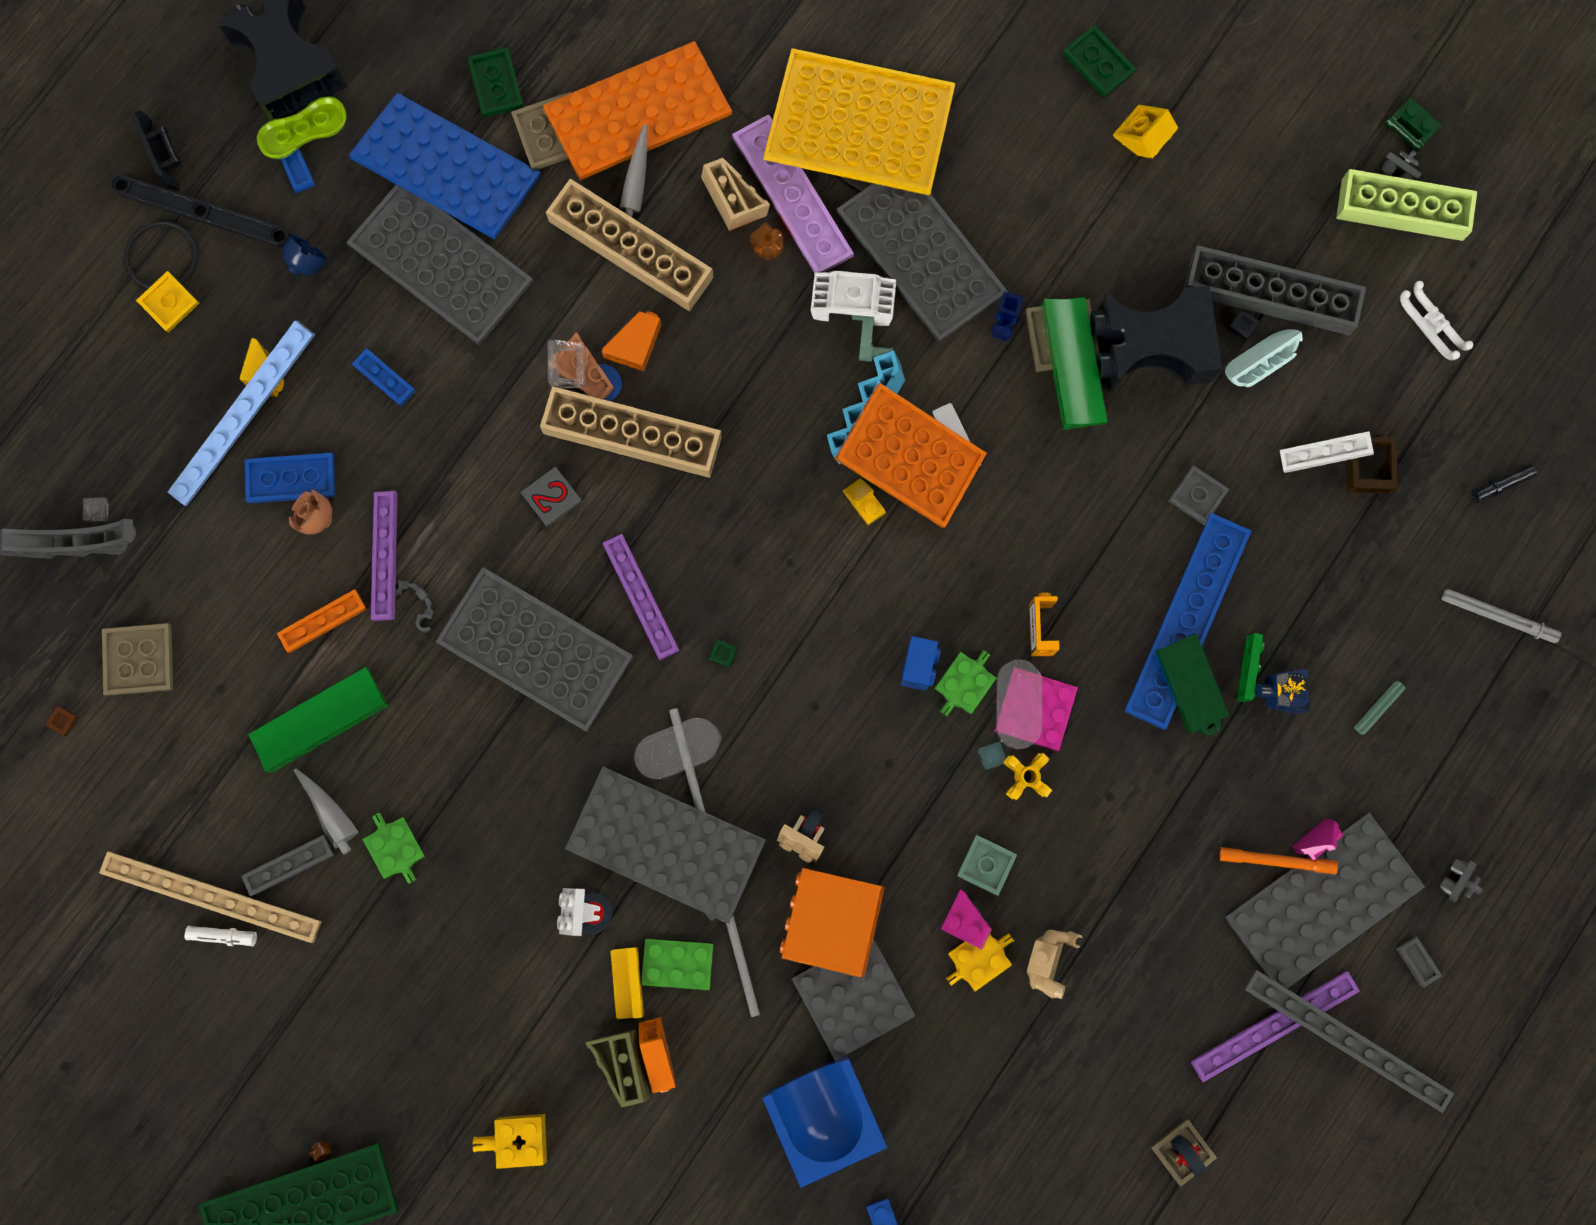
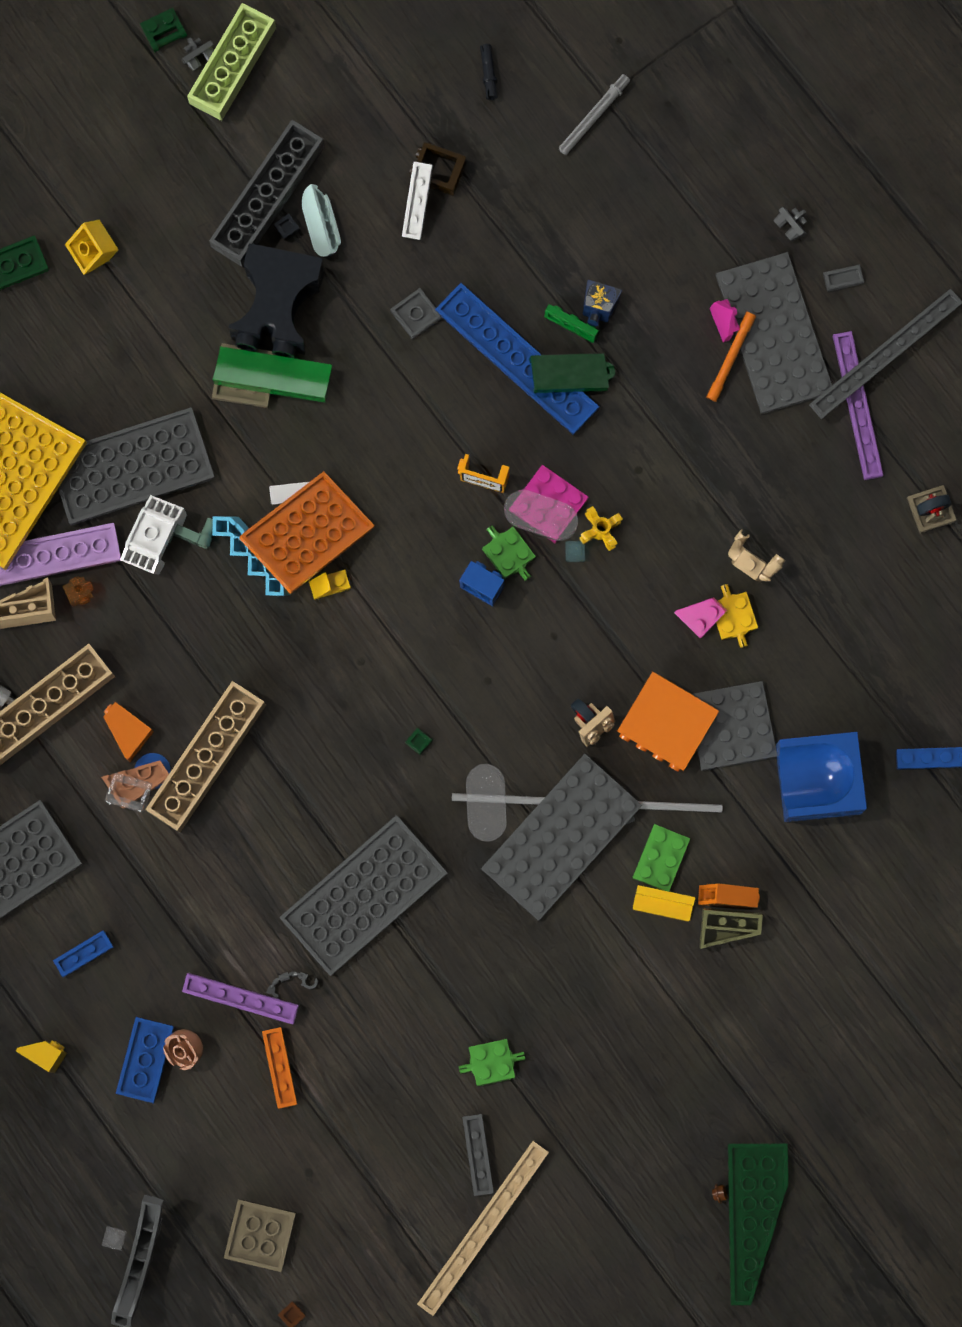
camera: 70 degrees left, 0 degrees up
light blue plate [168,321,315,506] -> none
white pin [185,925,257,947] -> none
green arch [248,667,389,773] -> none
light grey piece [294,769,359,855] -> none
yellow brick [473,1114,547,1169] -> none
dark grey tile [520,467,582,528] -> none
white plate [557,888,612,936] -> none
medium lavender tile [602,534,679,660] -> none
sand green plate [957,835,1017,896] -> none
clear blue brick [992,291,1025,342] -> none
sand green axle [1354,681,1405,735] -> none
white piece [1400,281,1473,360] -> none

